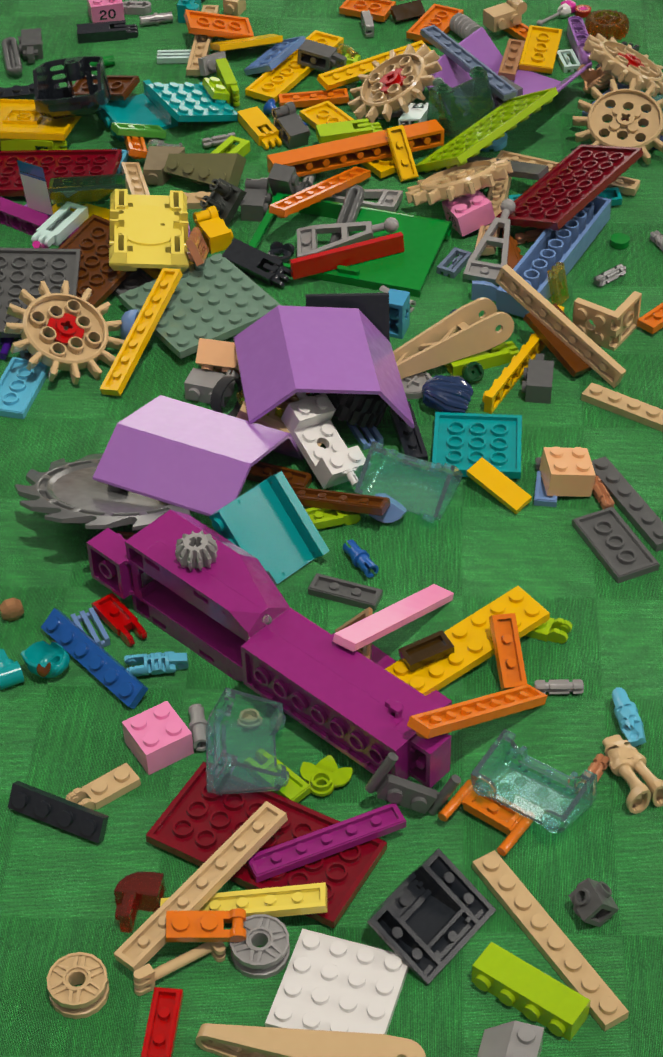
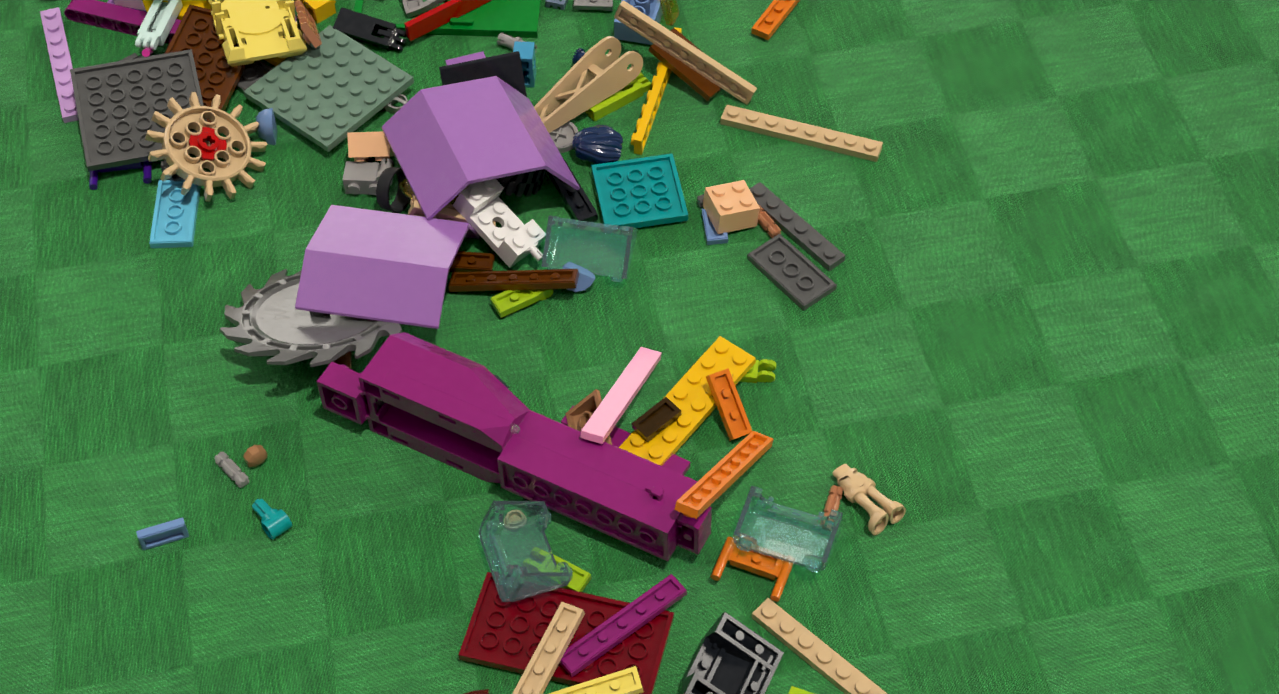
camera: 15 degrees left, 10 degrees up
black plate [7,781,109,843] -> none
teal hair [20,640,70,678] -> none
blue plate [41,608,148,709] -> none
tan hinge [65,763,141,810] -> none
medium blue tile [70,607,111,648] -> none
red hinge [91,593,147,647] -> none
yellow plate [100,268,183,396] -> none
bright pink brick [122,701,194,775] -> none
medium azure hinge [124,651,188,677] -> none
light grey gear [175,530,218,571] -> none
light grey pin [188,704,210,751] -> none
teal panel [209,471,330,584] -> none
black piece [268,241,295,263] -> none
lime plate [300,755,352,796] -> none
dark grey tile [308,573,383,612] -> none
blue pin [343,540,379,578] -> none
medium blue tile [347,421,384,450] -> none
dark grey plate [365,752,461,815] -> none
dark green tile [462,362,484,383] -> none
yellow tile [467,457,532,514] -> none
medium blue brick [471,280,498,301] -> none
dark grey hinge [522,353,554,404] -> none
light grey axle [534,679,584,695] -> none
dark grey brick [568,878,619,927] -> none
tan bracket [572,291,642,351] -> none
medium azure hinge [612,687,646,747] -> none

